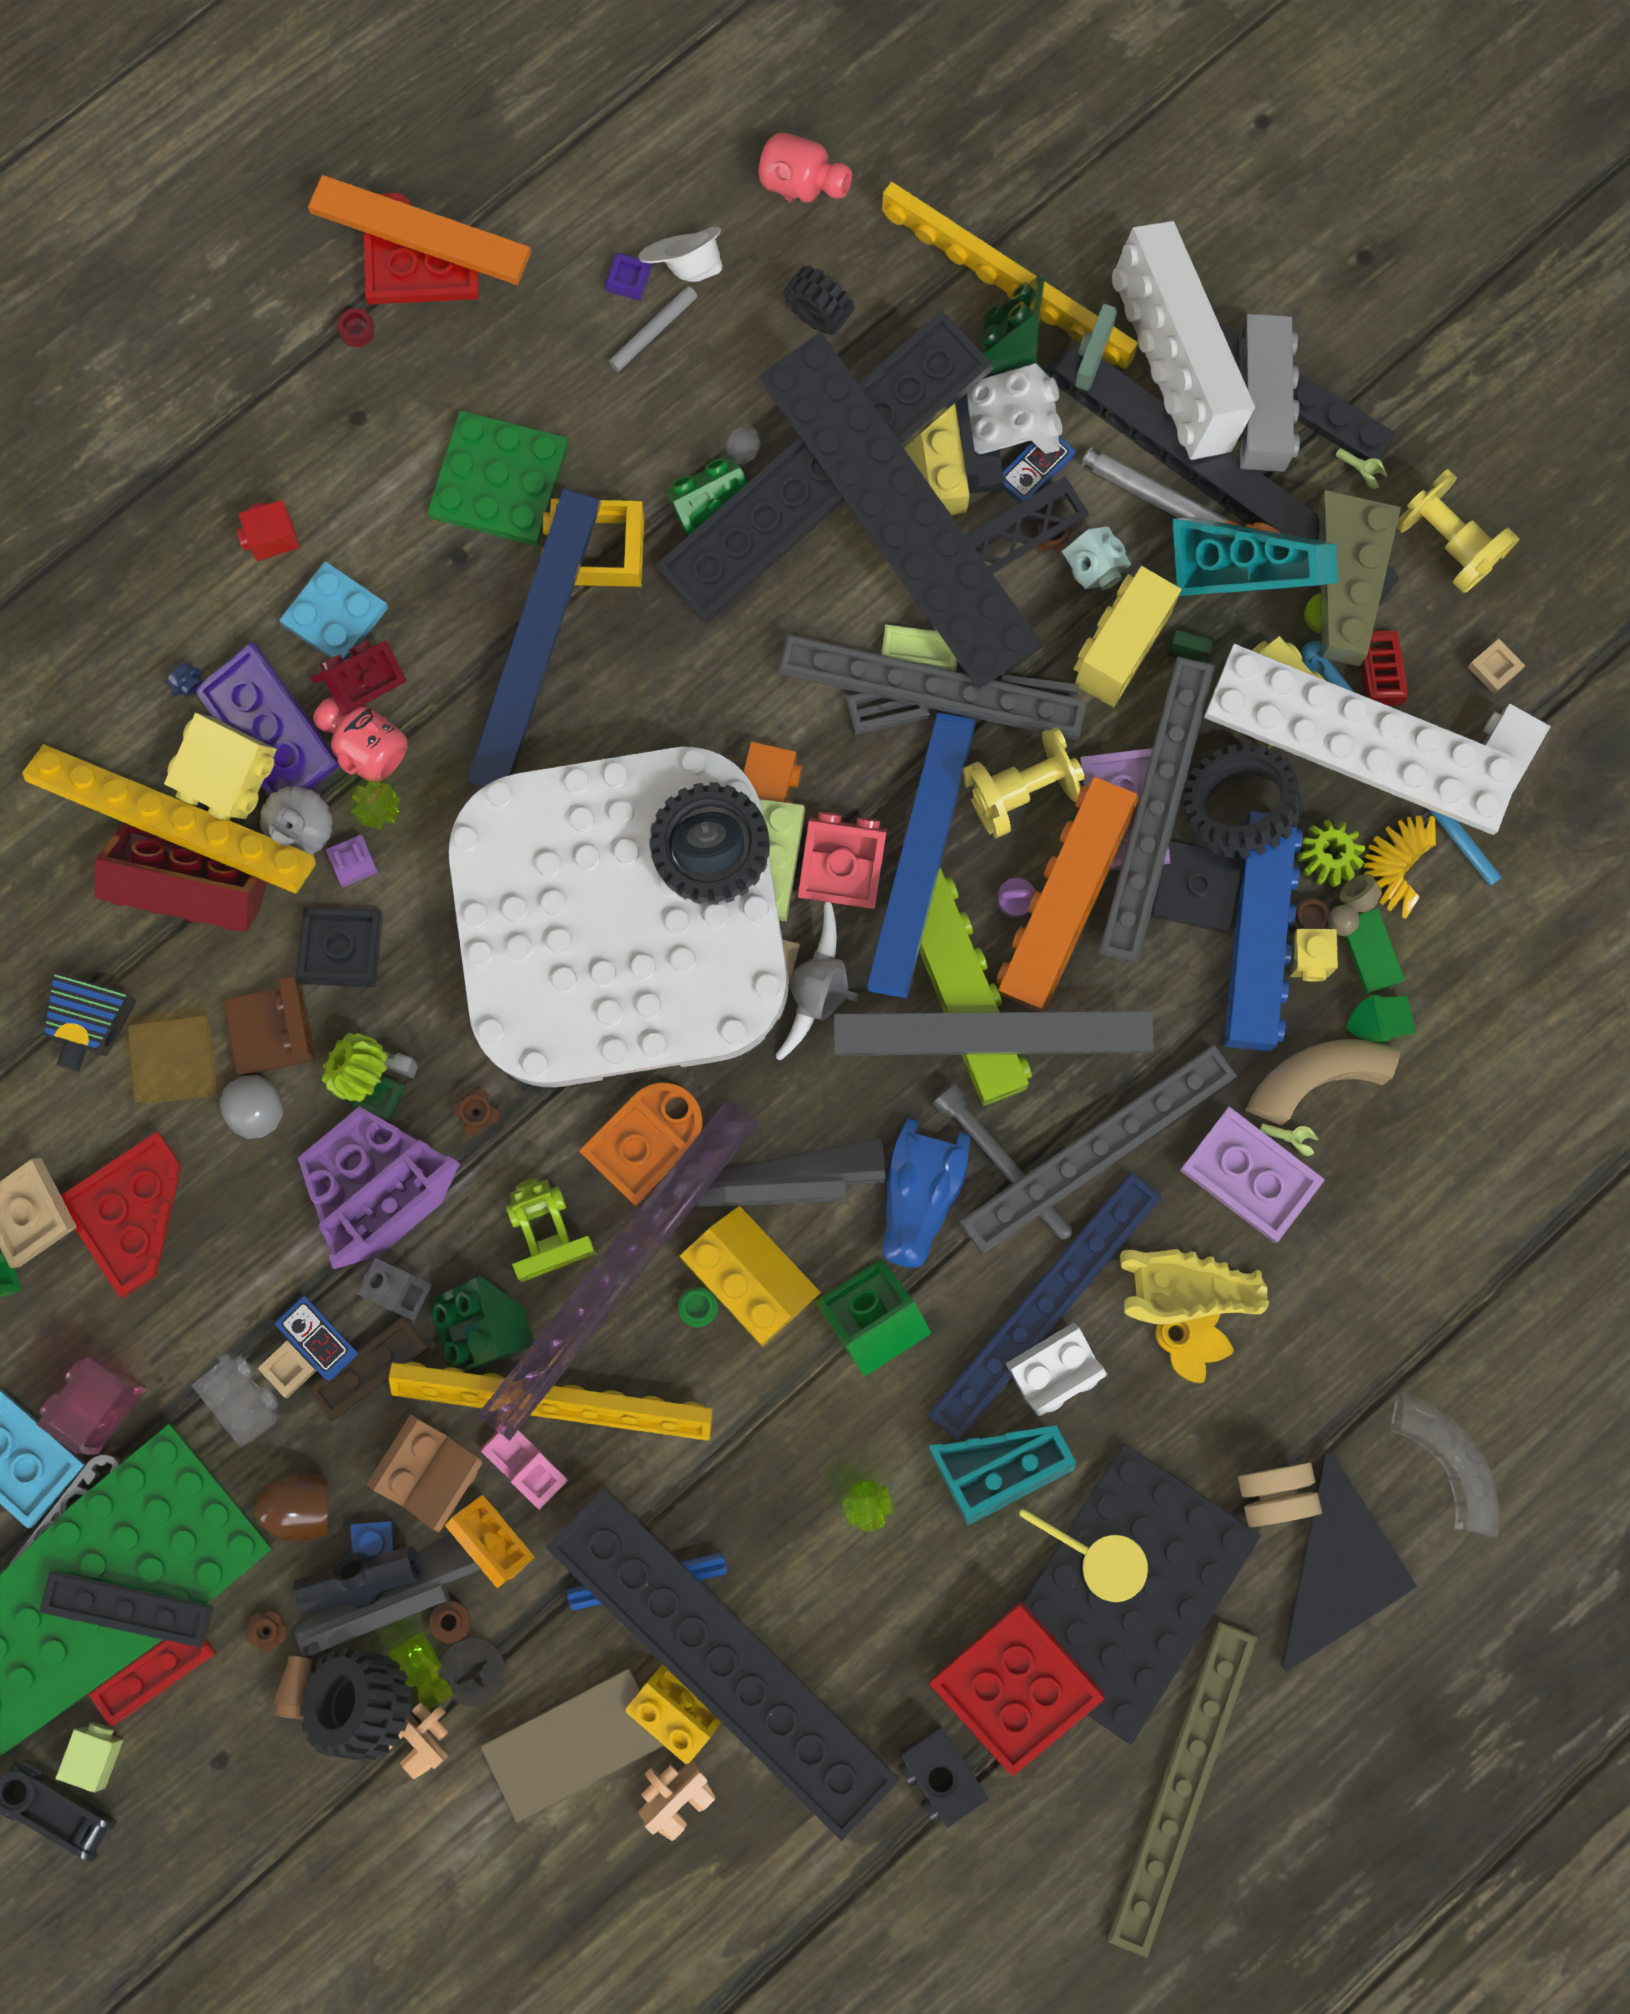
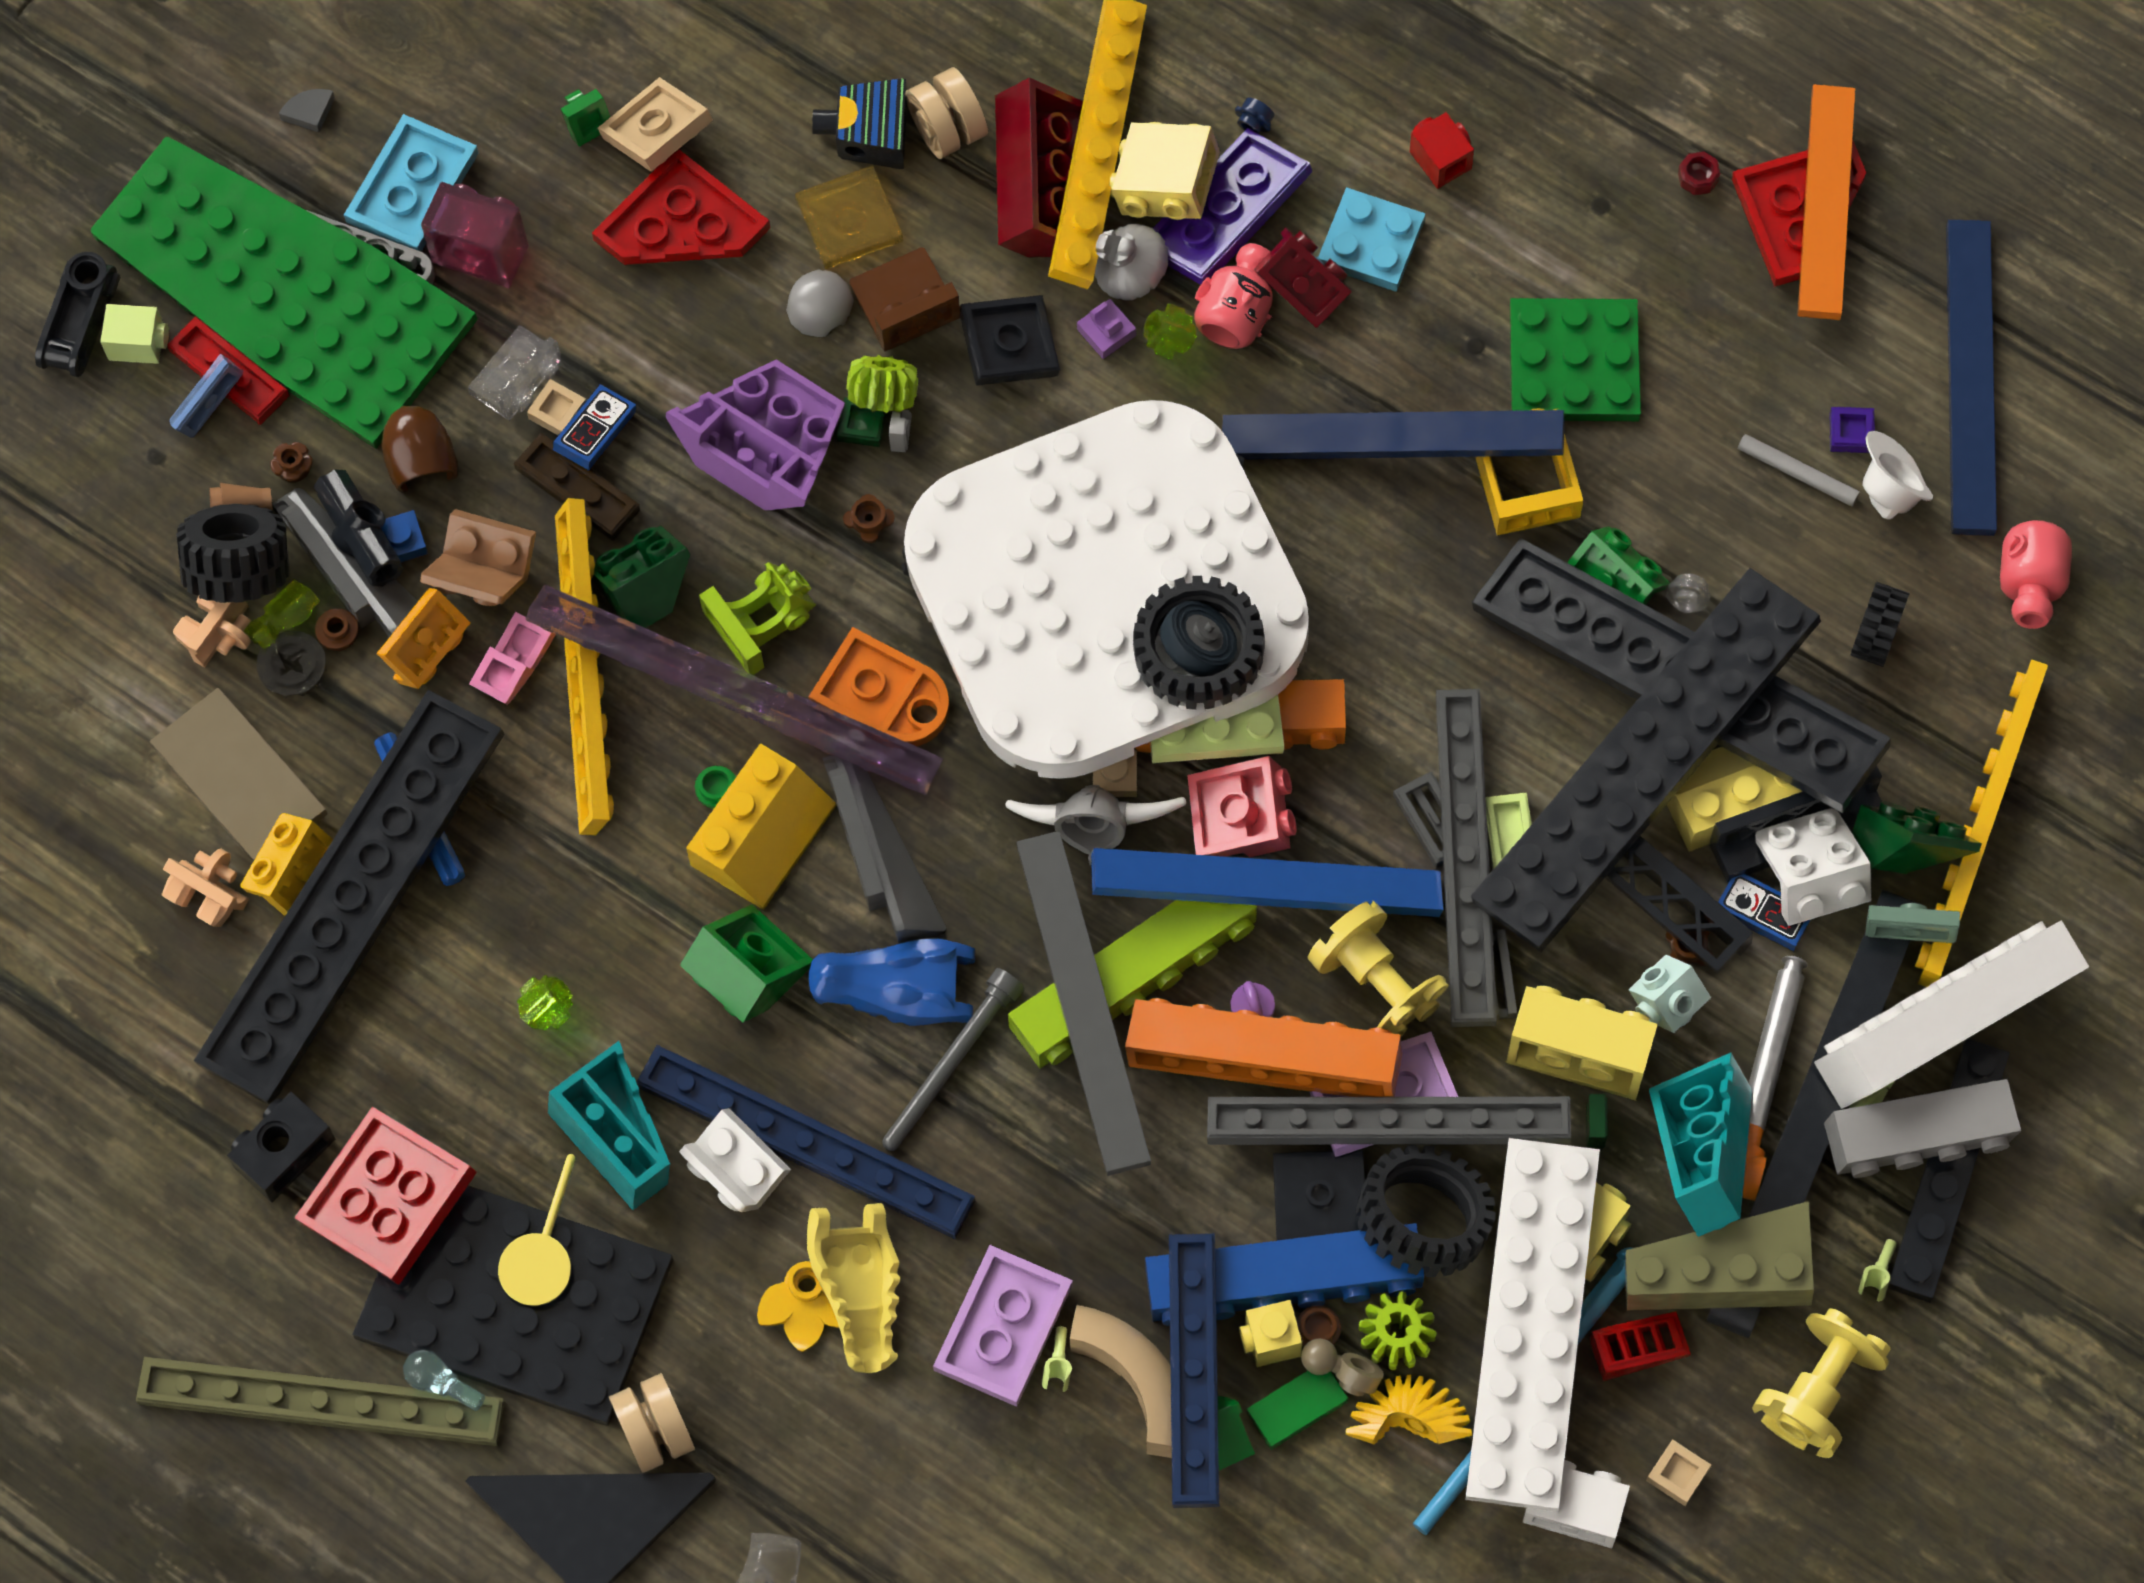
camera: 80 degrees right, 10 degrees down
black tile [39,1570,214,1648] -> none
flat silver brick [357,1258,432,1321] -> none
dark grey tile [959,1045,1237,1255] -> none
none -> medium blue slope [169,354,244,438]
none -> clear light blue piece [403,1350,485,1411]
none -> tan wheel [905,67,988,159]
none -> dark blue tile [1169,1233,1220,1508]
none -> dark blue tile [1946,220,1997,536]

